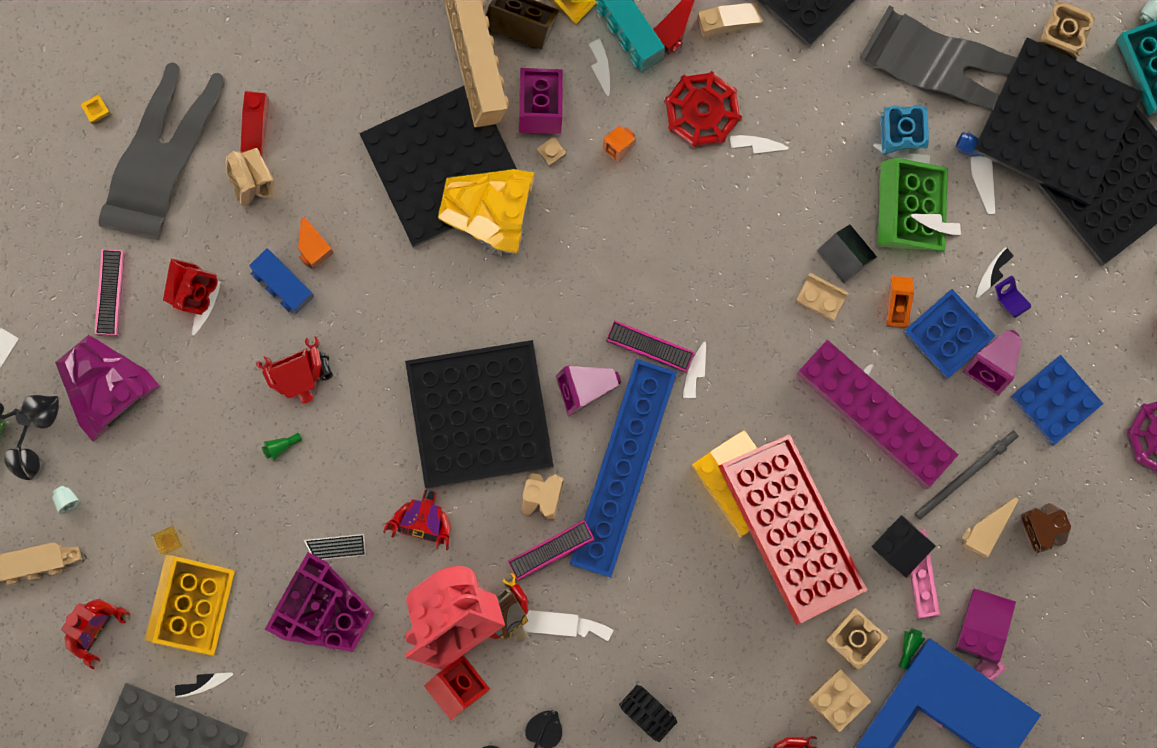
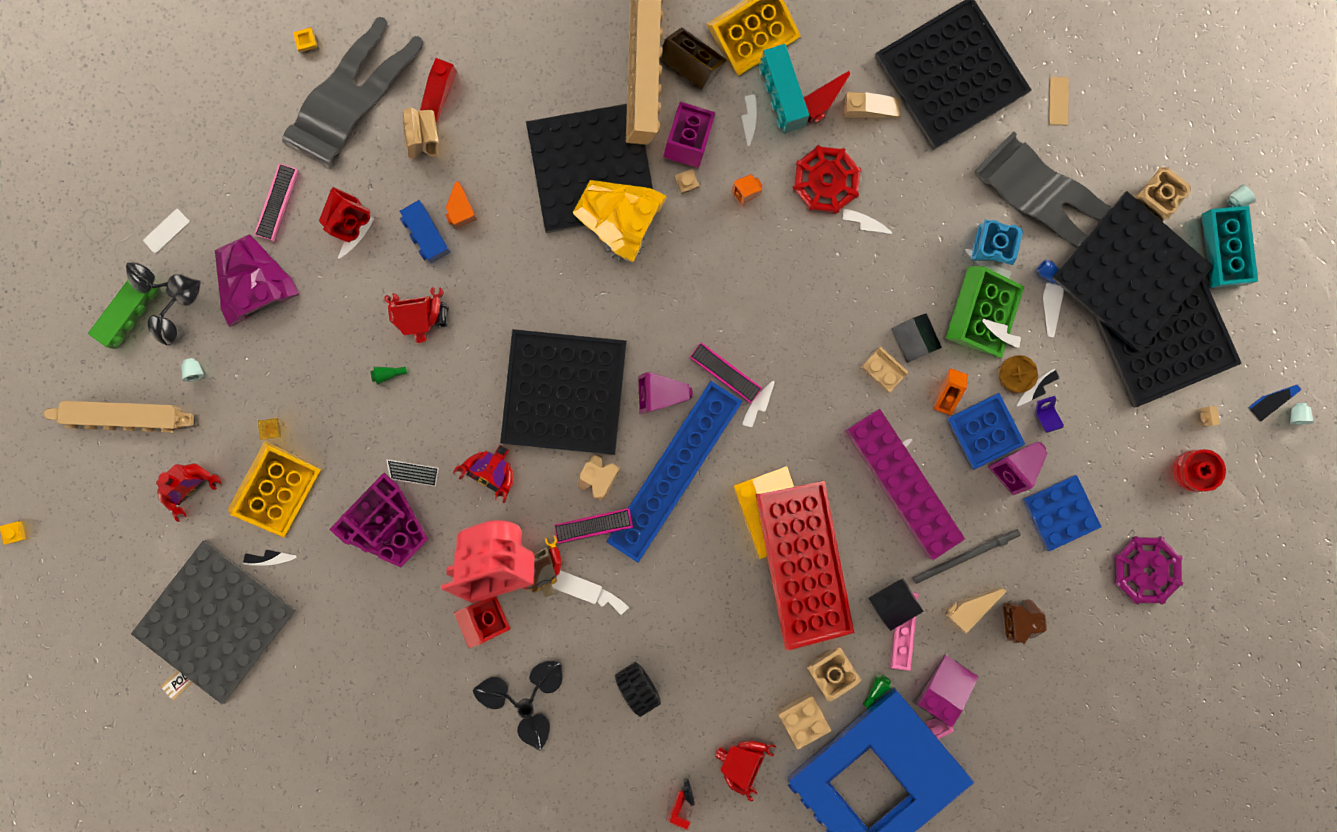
camera: 10 degrees right, 5 degrees up
none -> pearl gold tile [999,355,1038,393]

